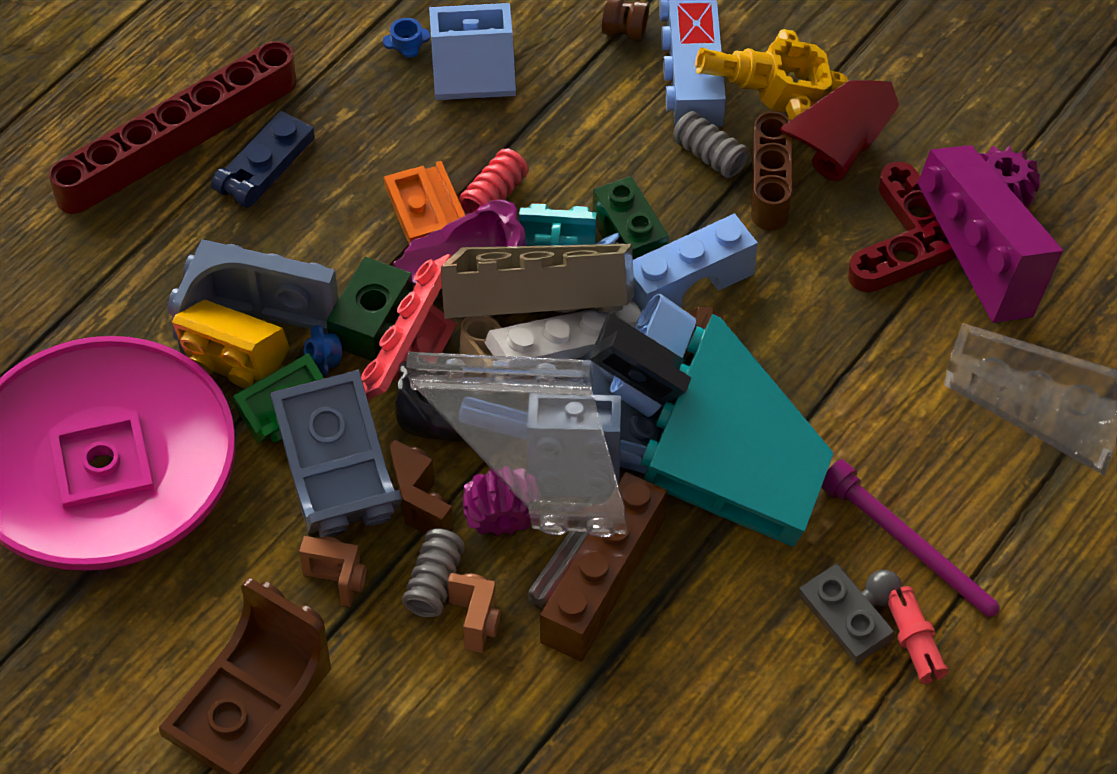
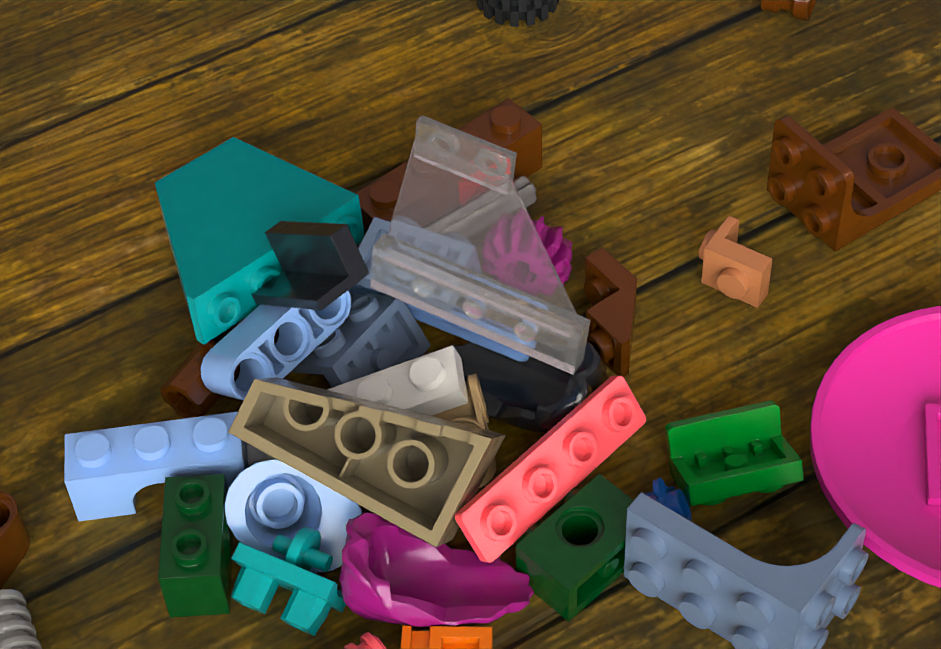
camera: 155 degrees left, 5 degrees down
yellow slope [172,299,290,389] -> none
sand blue bracket [270,370,402,537] -> none
light grey piece [402,529,465,617] -> none
nougat bracket [448,573,501,653] -> none
dark grey plate [799,563,903,665] -> none
magenta piece [821,459,1000,617] -> none
coral pin [888,586,949,684] -> none

